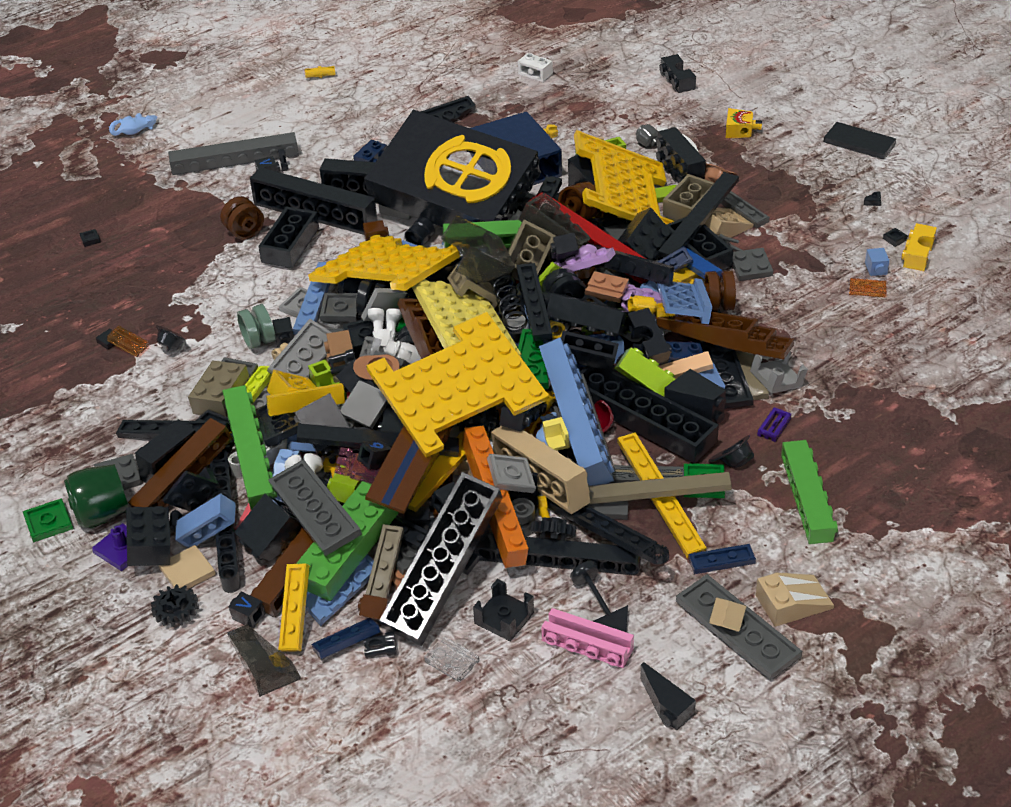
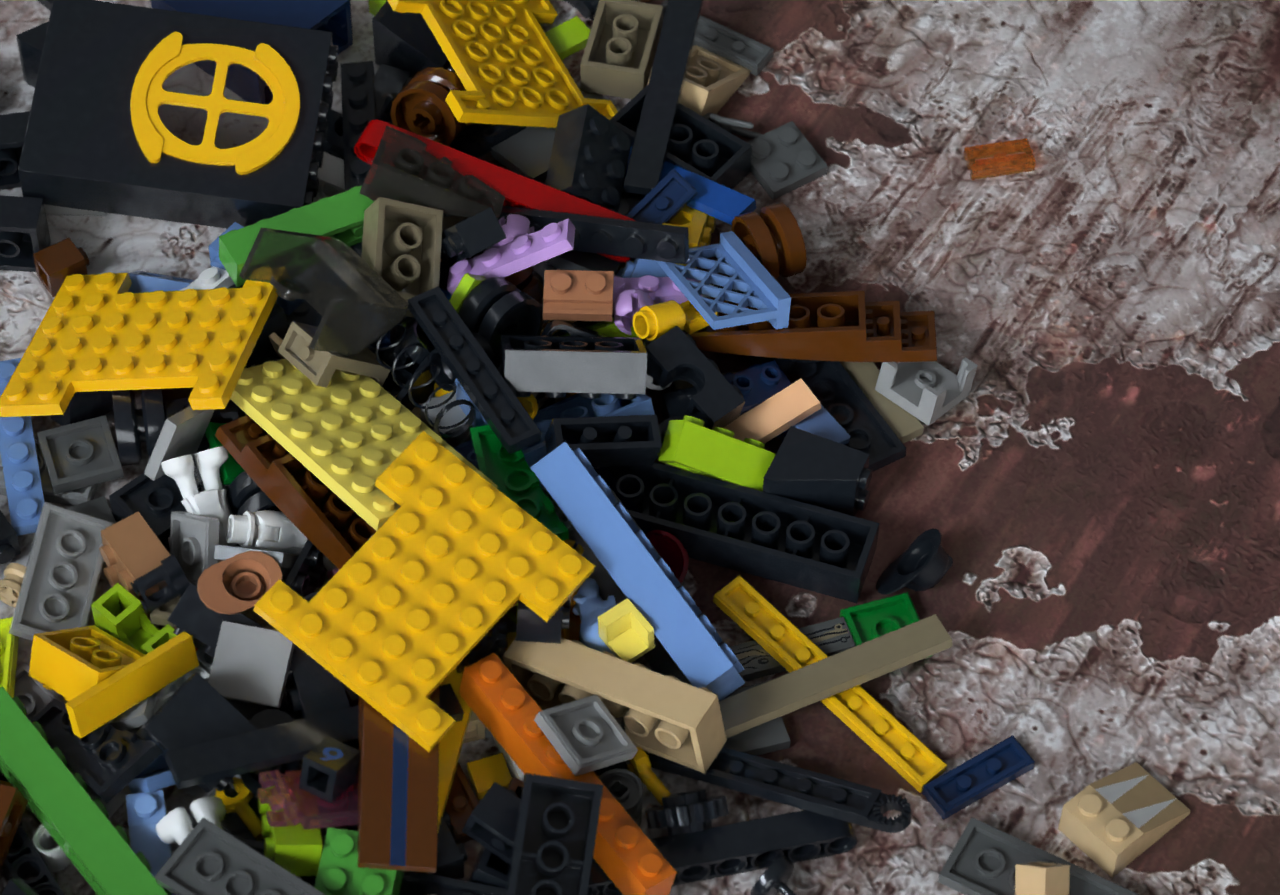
camera: 25 degrees left, 10 degrees up
black wheel [404,217,435,246] -> none
dark purple tile [757,407,792,442] -> none
bright green brick [781,440,838,544] -> none
medium blue brick [865,248,889,276] -> none
black tile [883,228,908,247] -> none
yellow arch [901,223,937,271] -> none

